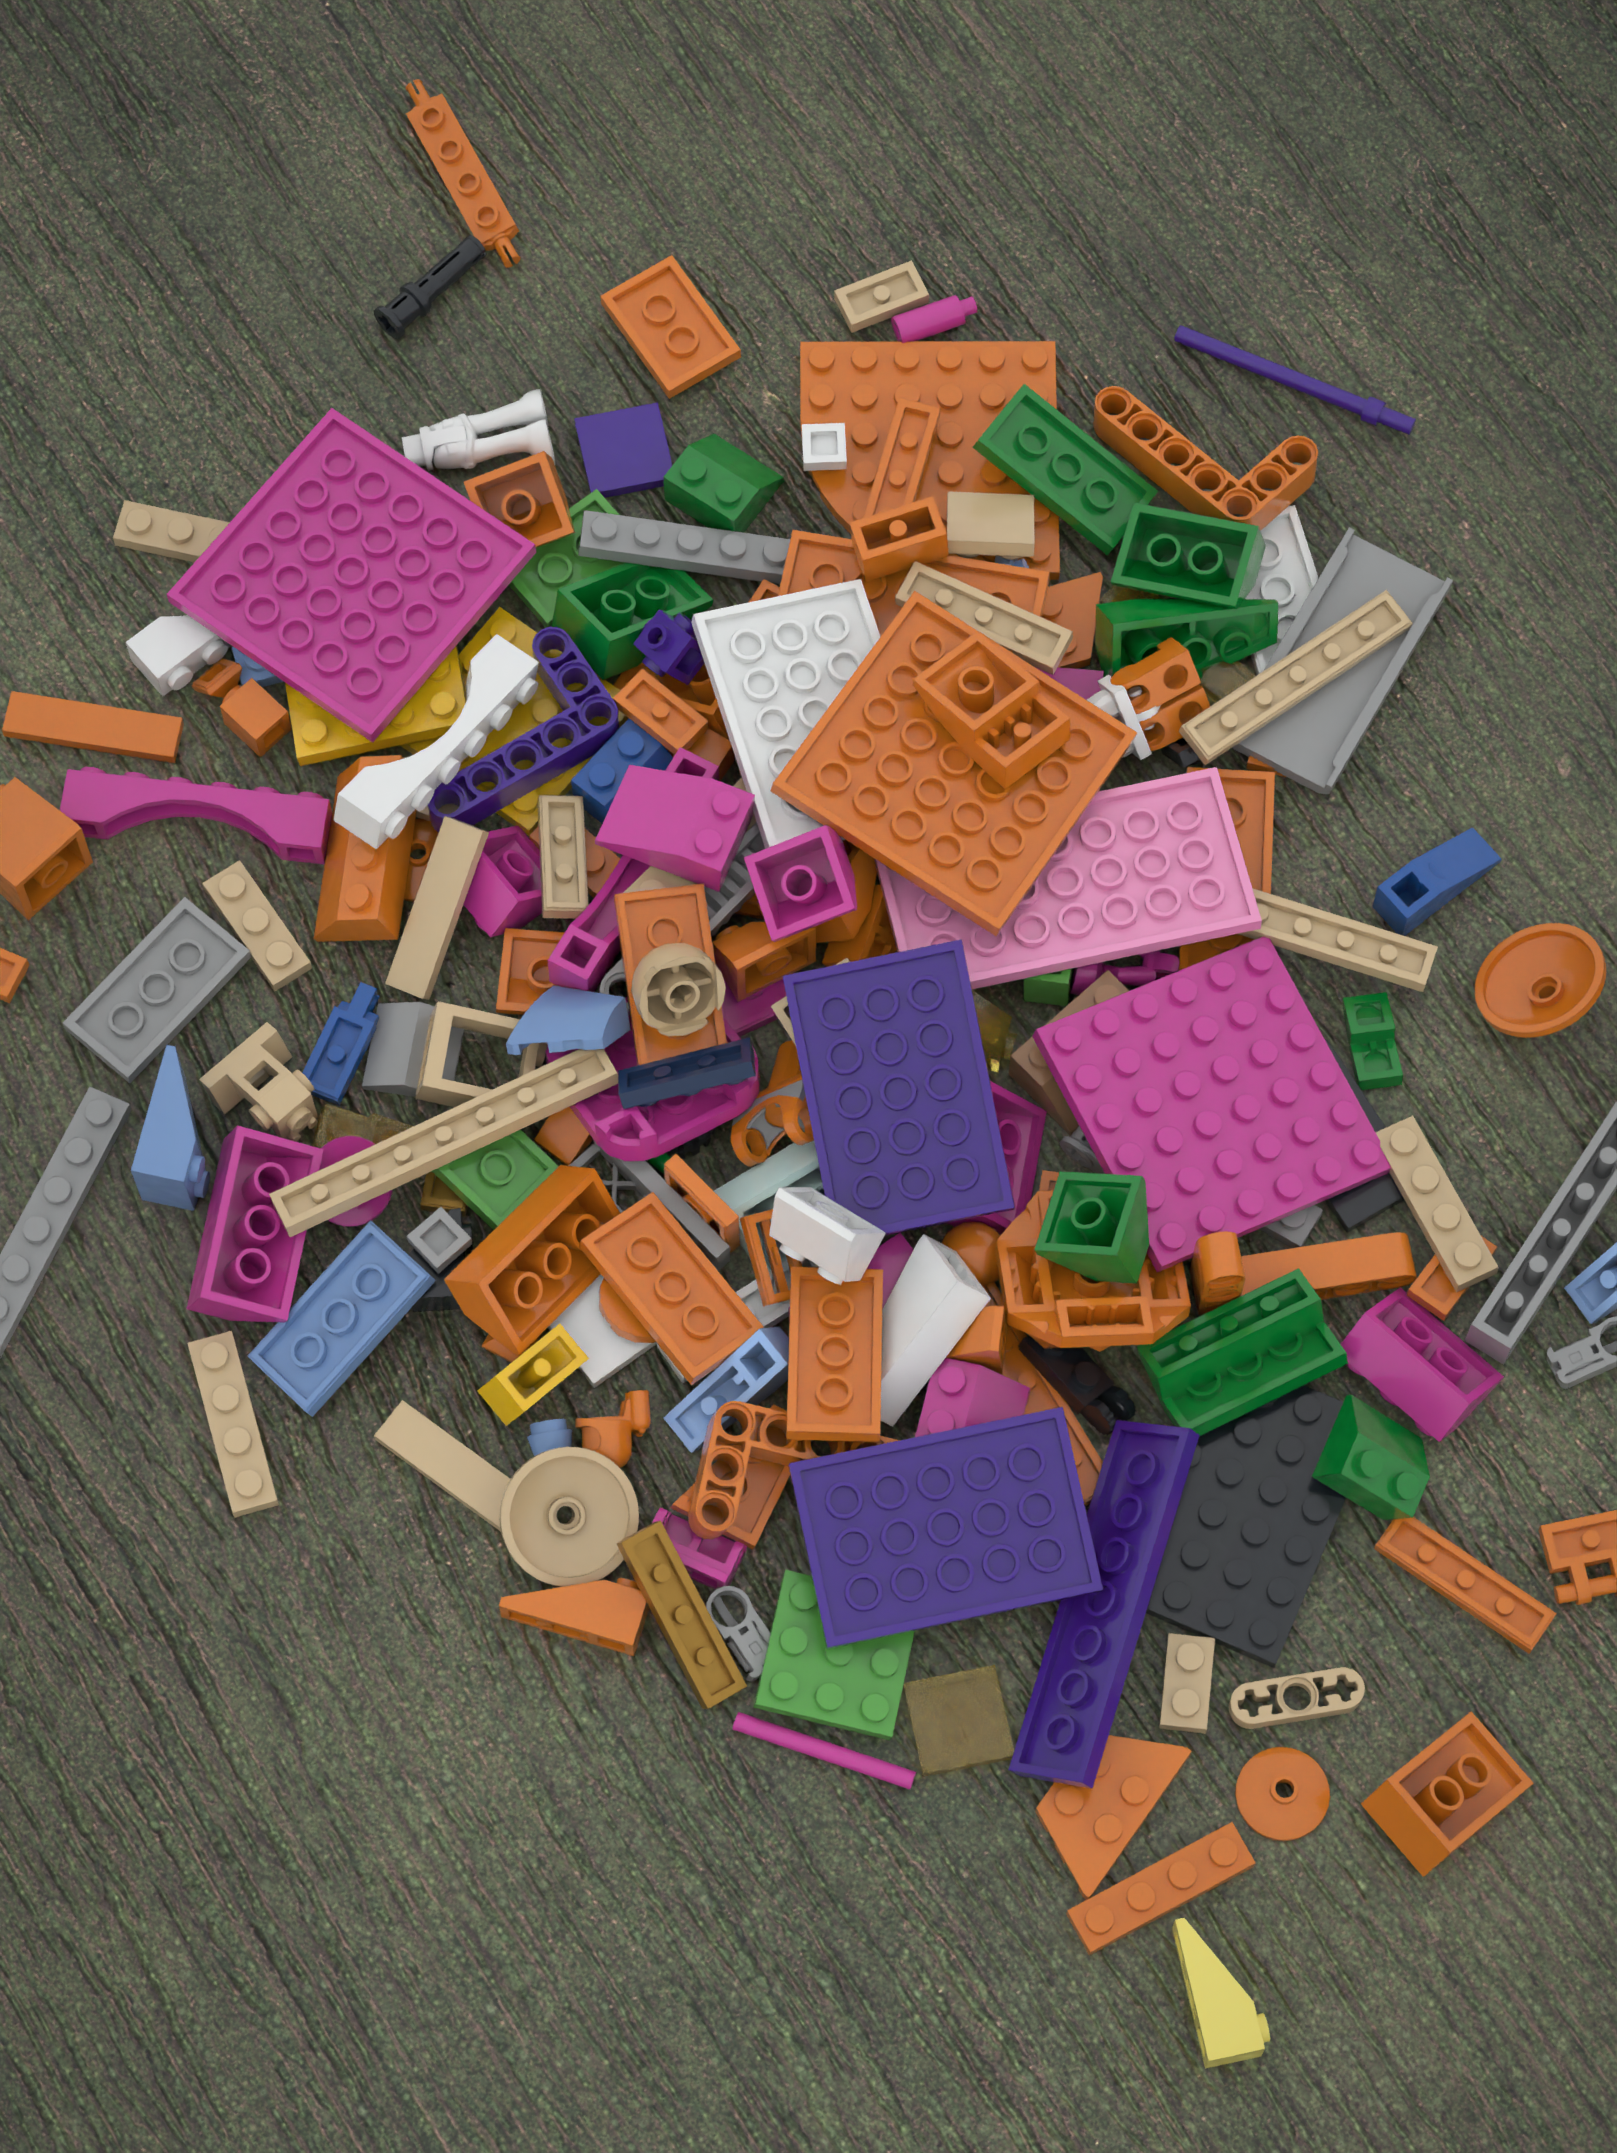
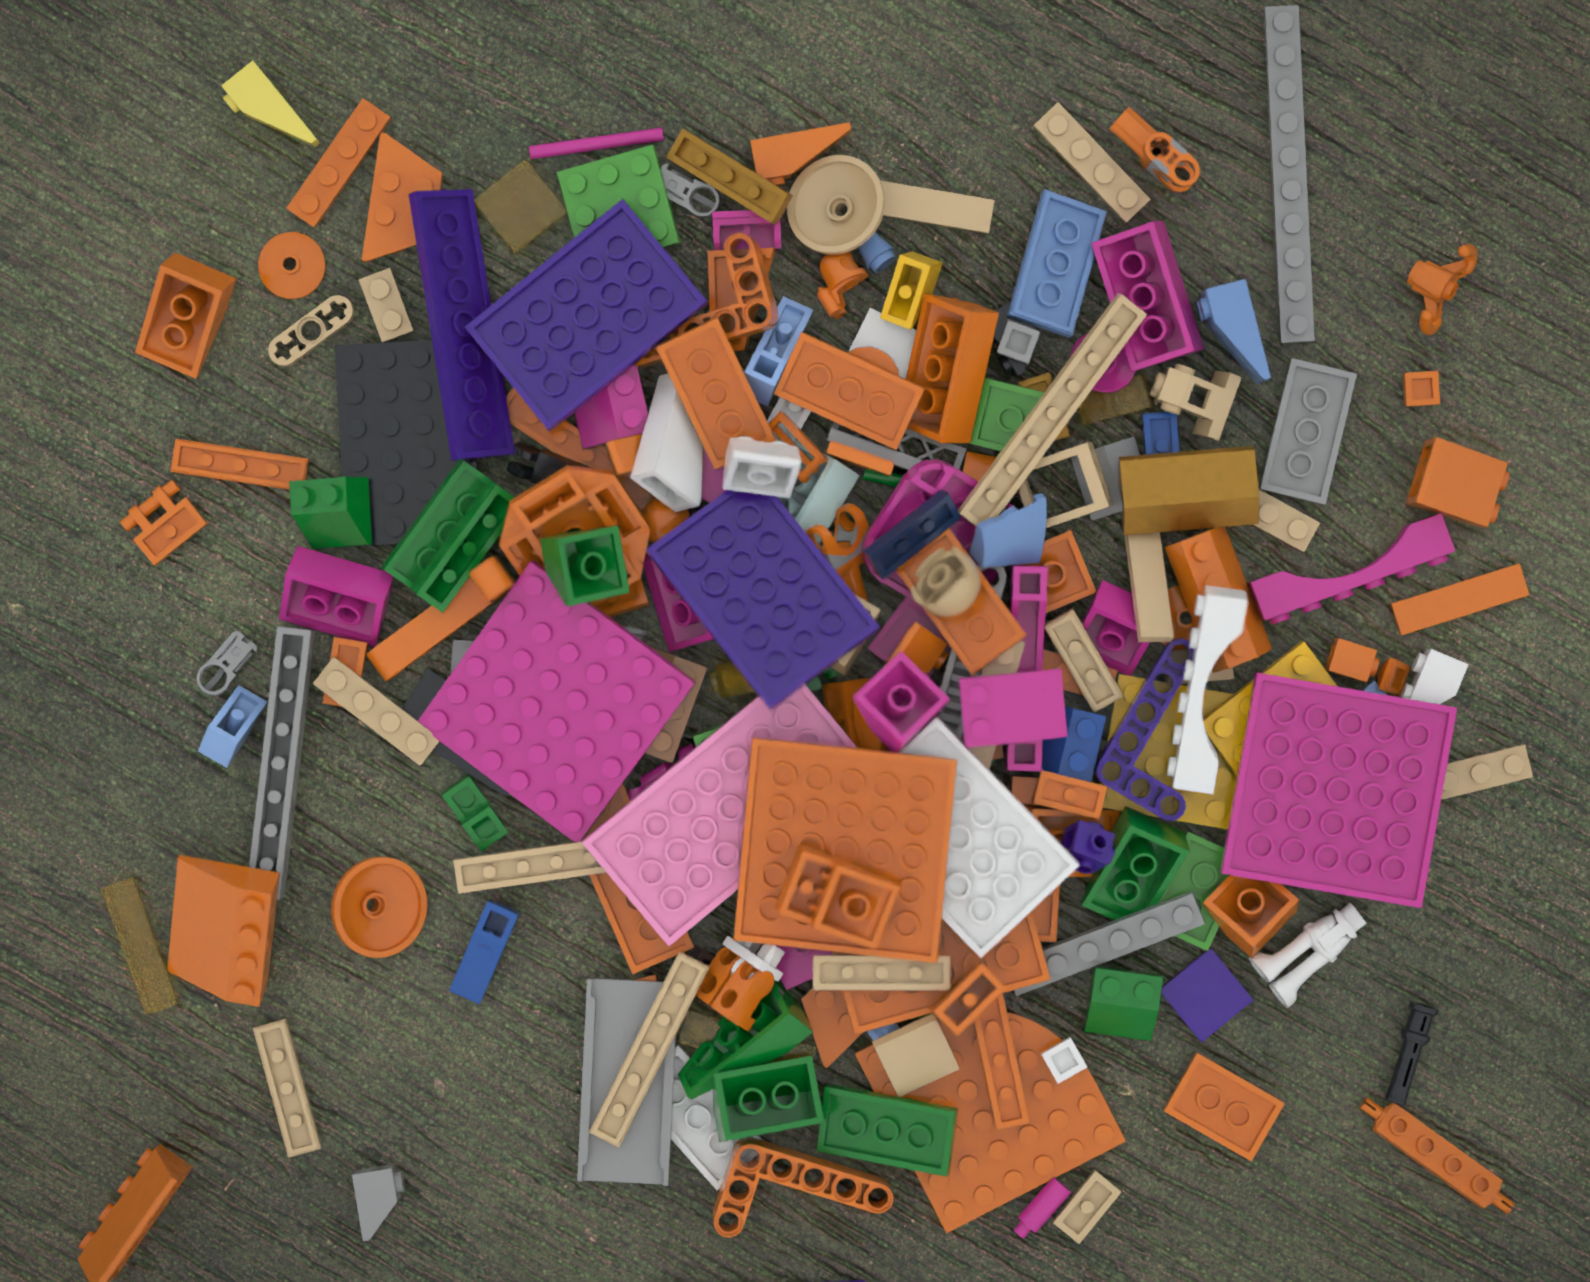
camera: 155 degrees right, 20 degrees up
none -> orange connector [1109,107,1200,193]
none -> pearl gold slope [1119,446,1259,535]

